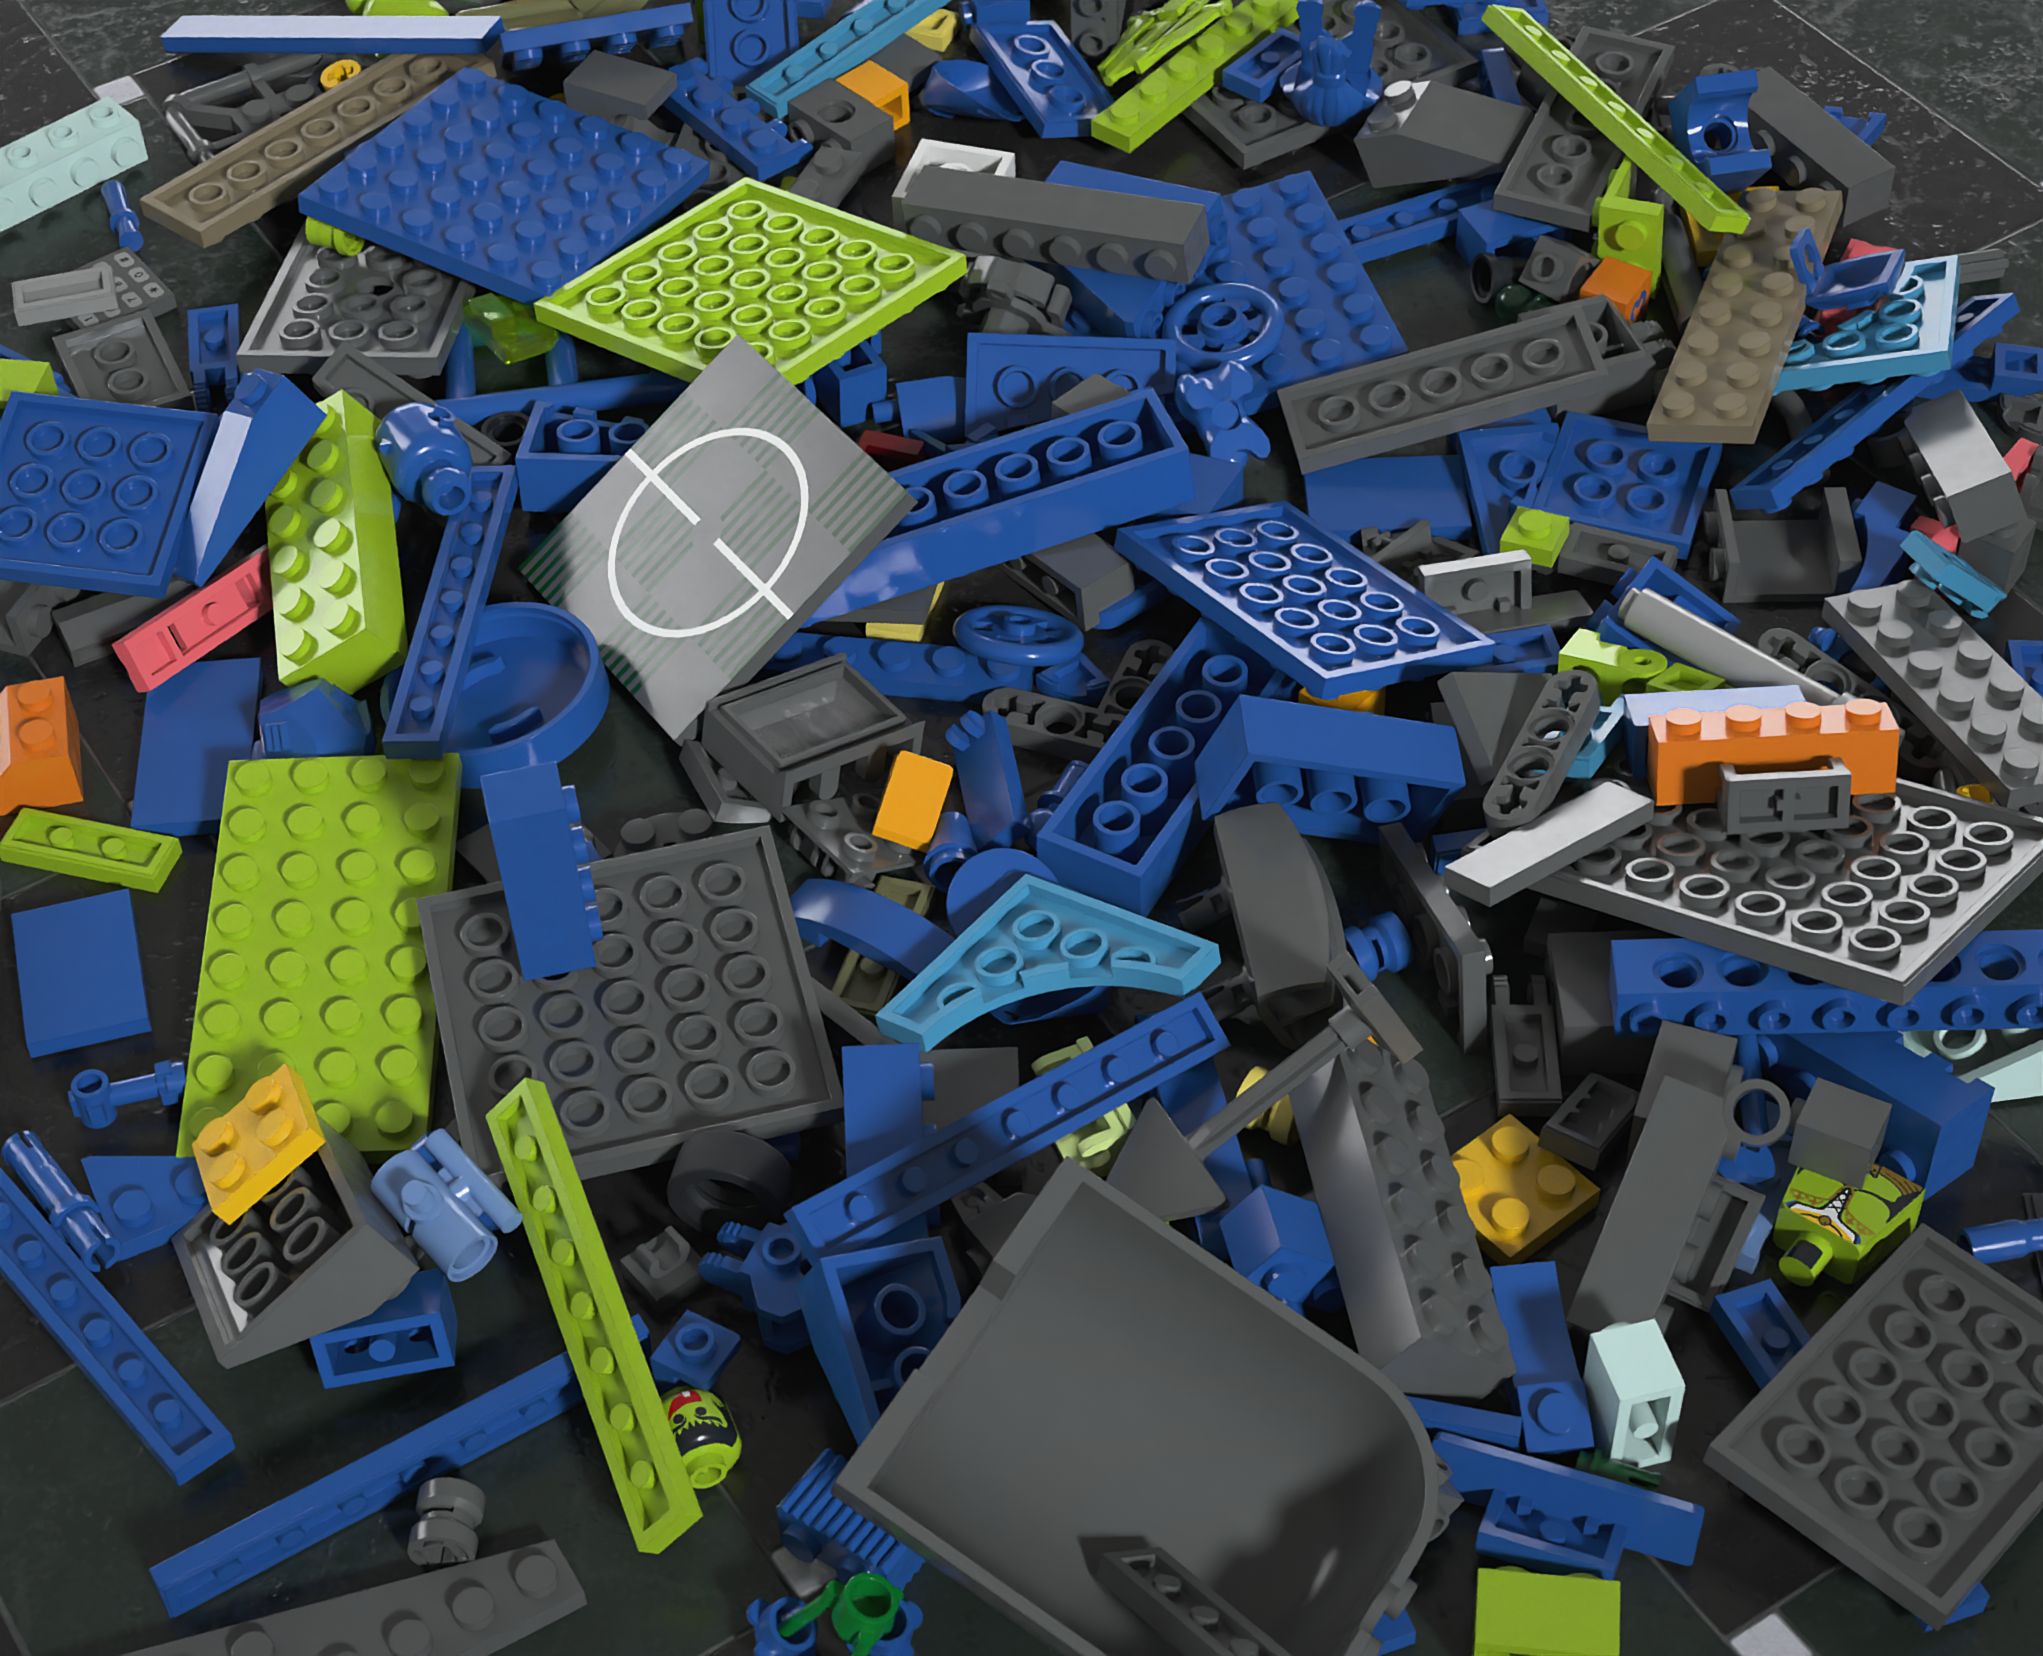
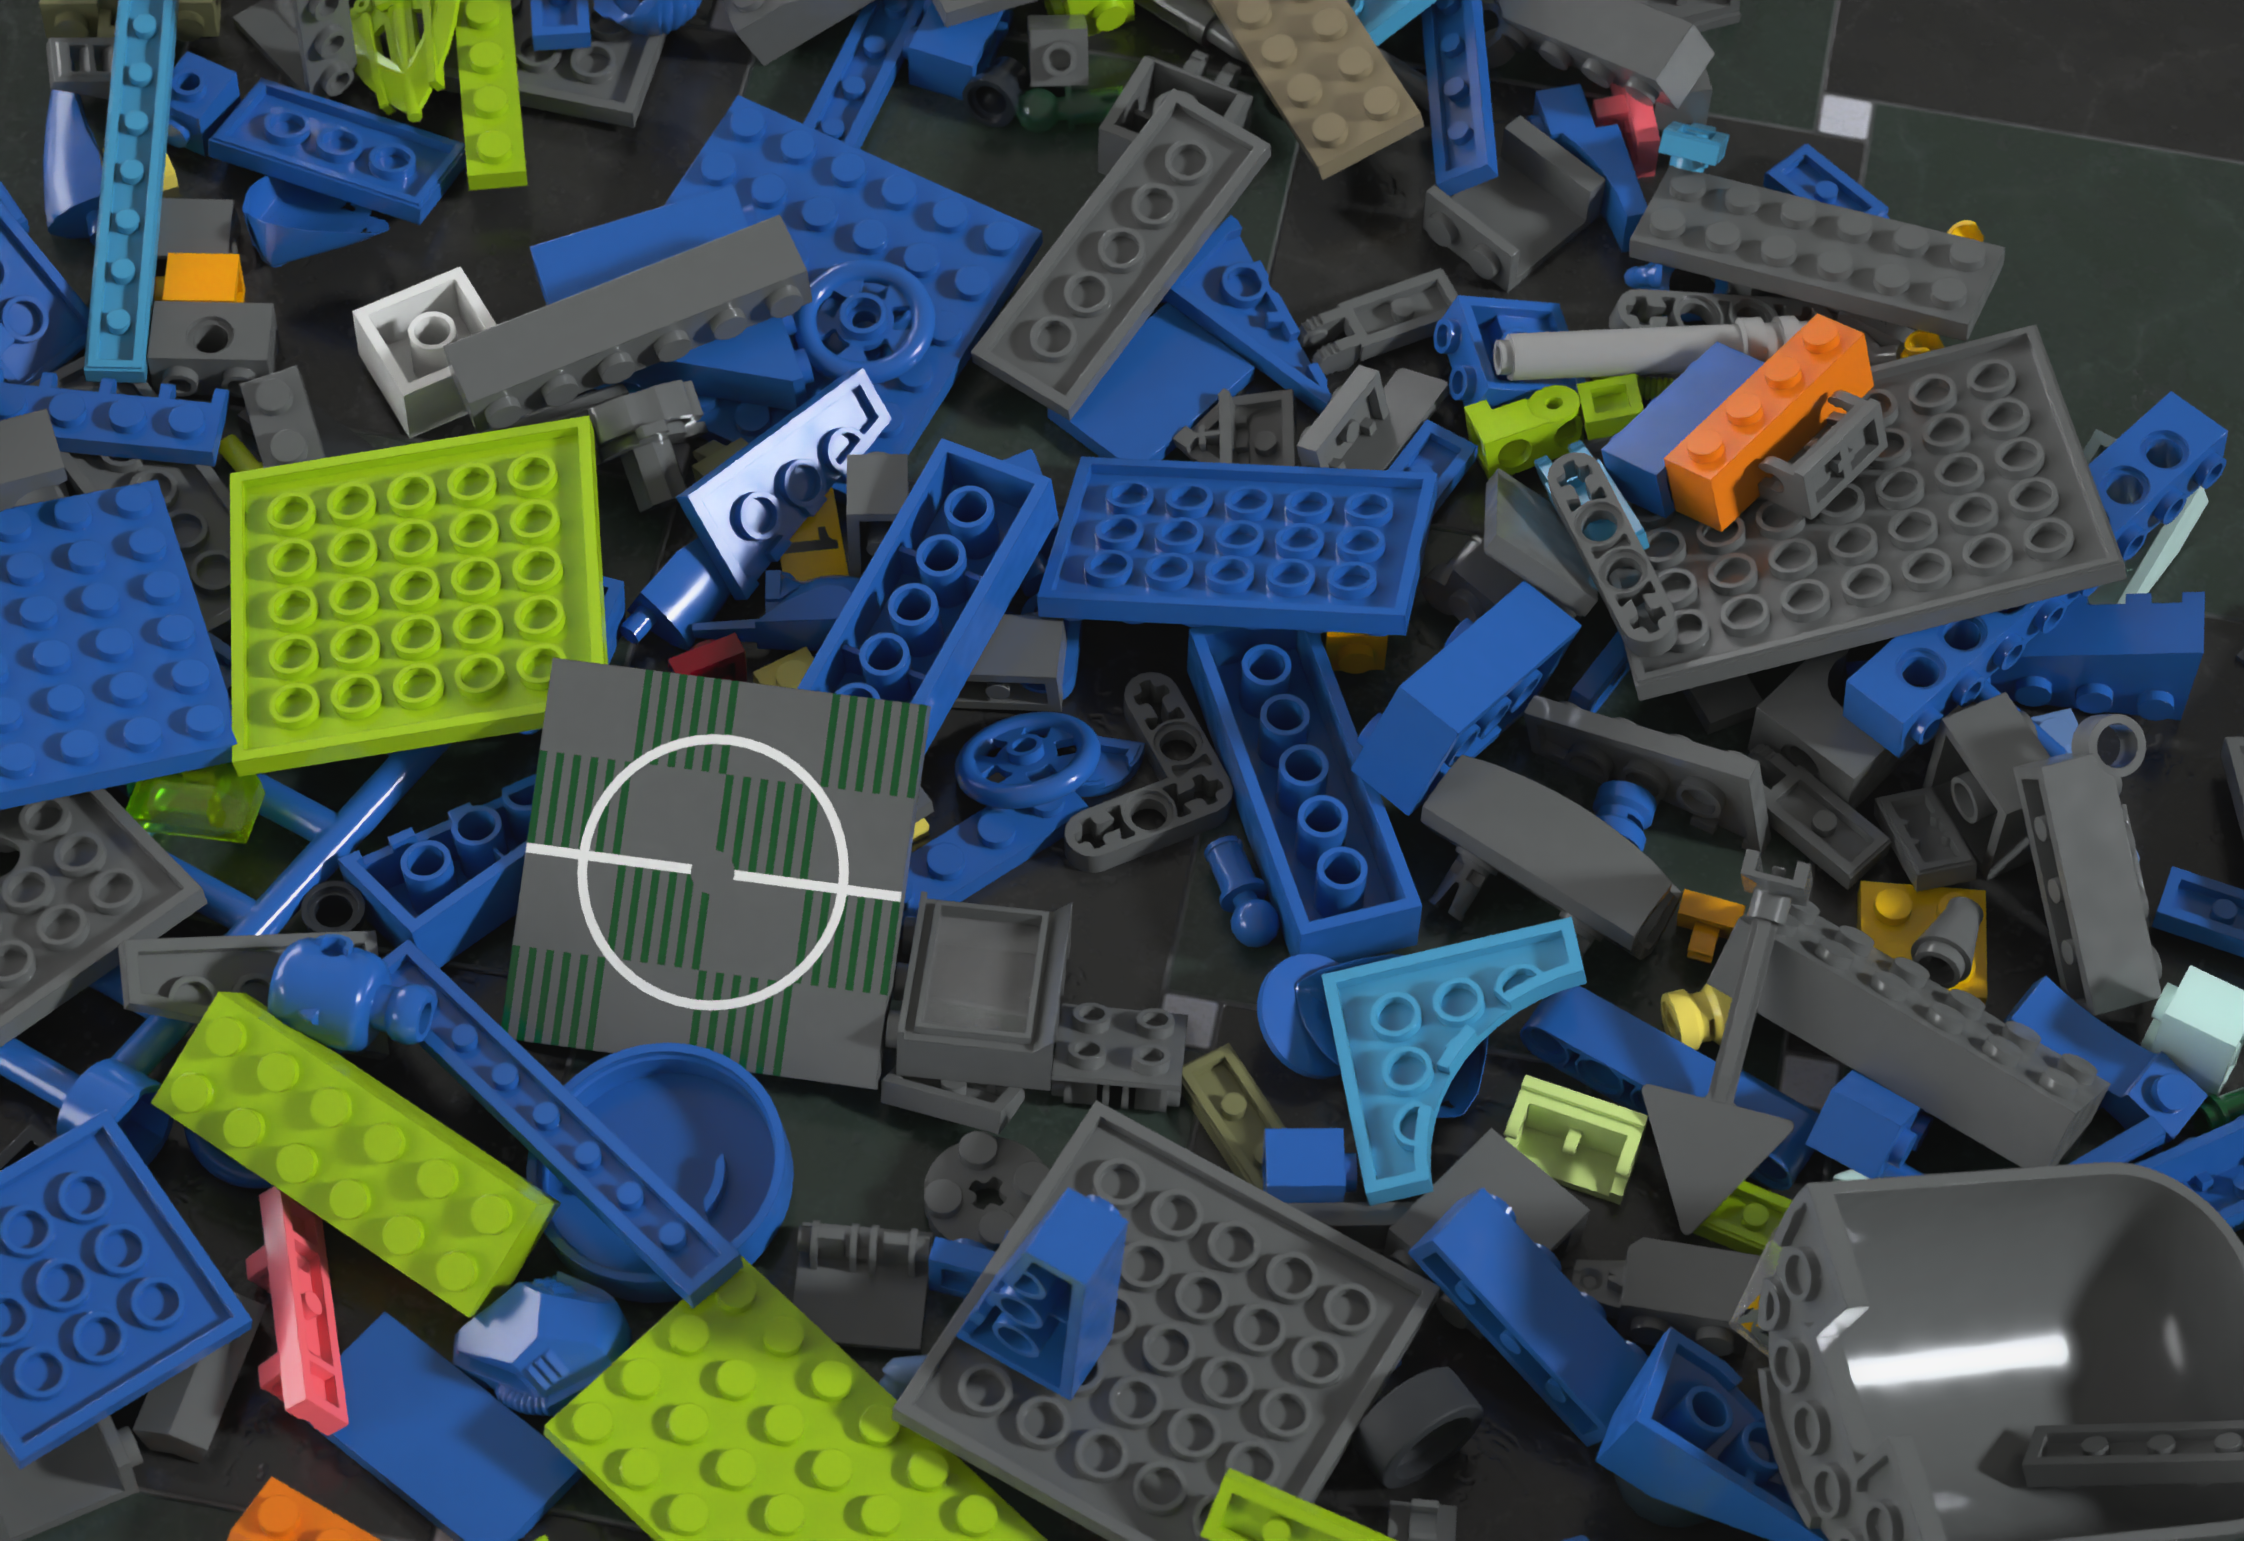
camera: 50 degrees left, 10 degrees up
blue wedge [172,368,327,588] -> none
blue hinge [697,1221,812,1354] -> none
blue plate [783,991,1231,1267] -> none
blue slope [790,879,956,981] -> none
light orange slope [871,751,953,853] -> none
blue cone [923,812,978,893] -> none
blue hinge [945,710,1031,854] -> none
blue animal [1174,360,1271,468] -> none
tile [1444,781,1654,907] -> none
lime plate [1500,506,1570,568] -> none
blue plate [1532,411,1723,560] -> none
orange brick [1579,256,1652,324] -> none
lime torso [1772,1162,1926,1287] -> none
dark grey brick [1785,1077,1892,1190] -> none
none -> blue brick [1262,1128,1357,1203]
none -> dark grey cone [1911,897,1984,989]

